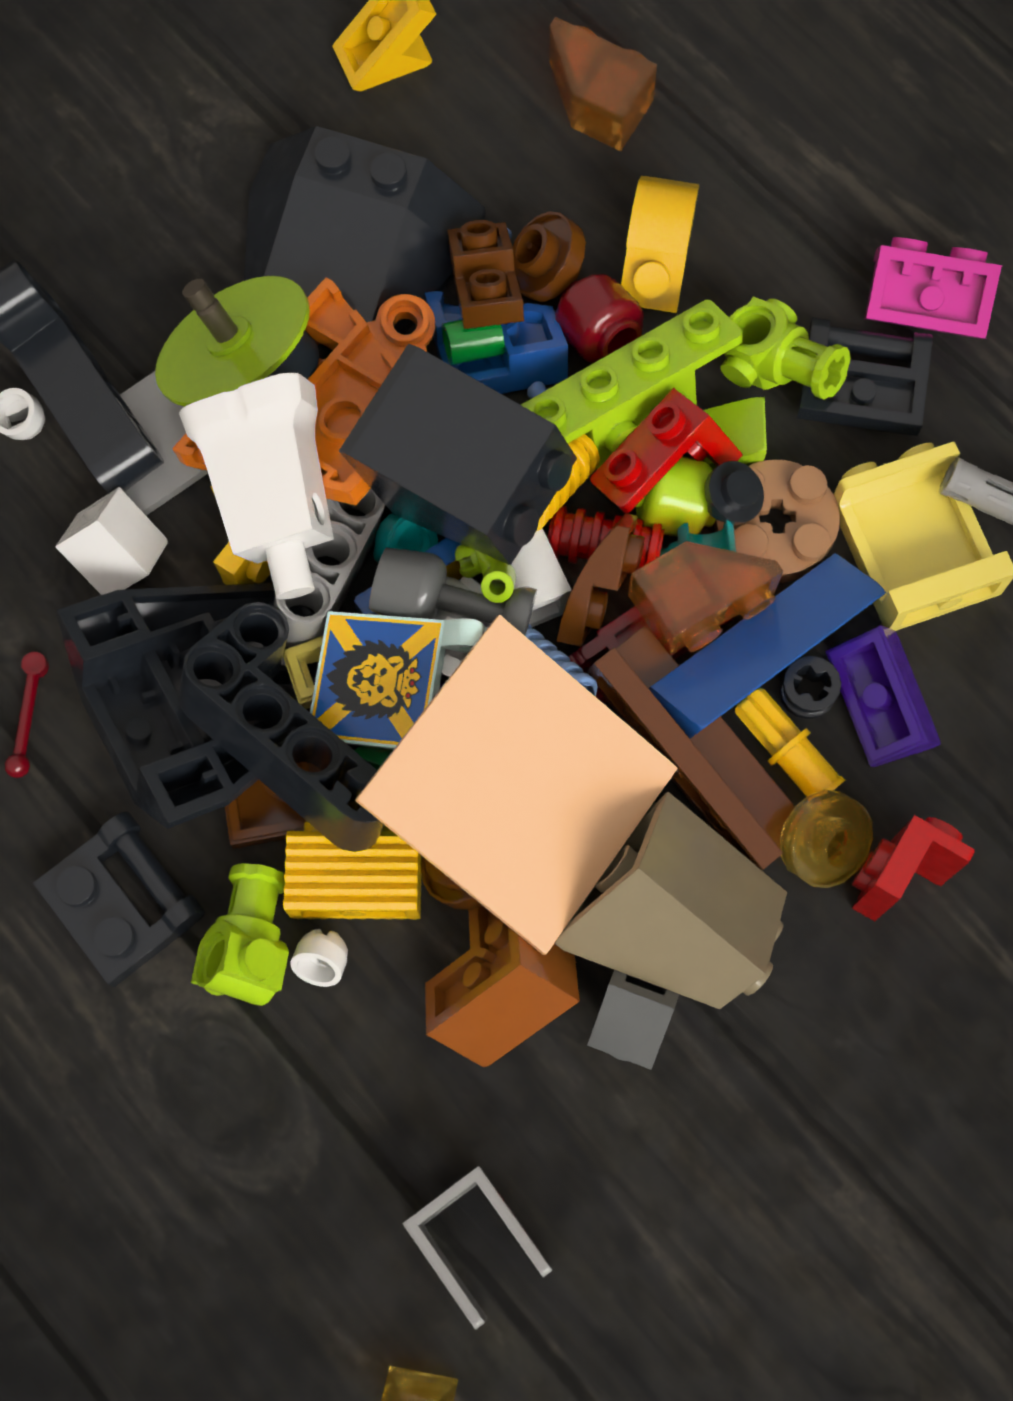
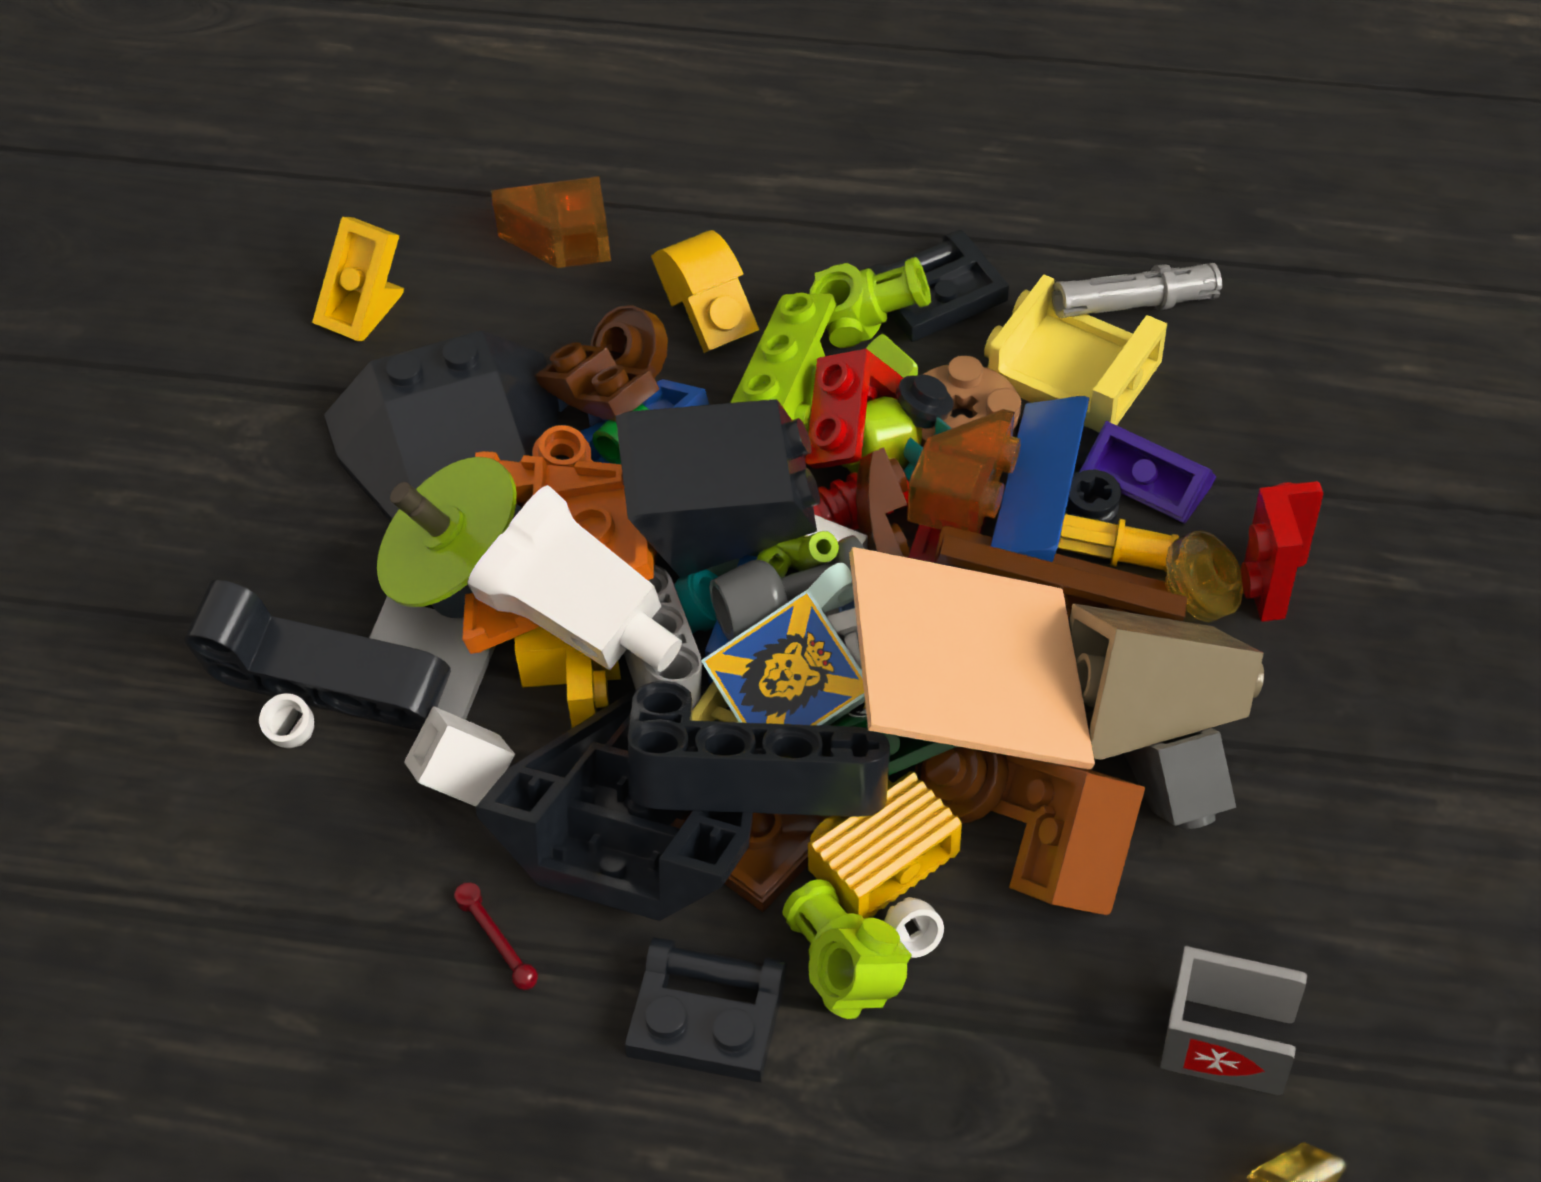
camera: 40 degrees left, 20 degrees down
dark red head [555,274,644,364] -> none
dark pink bracket [864,237,1002,339] -> none

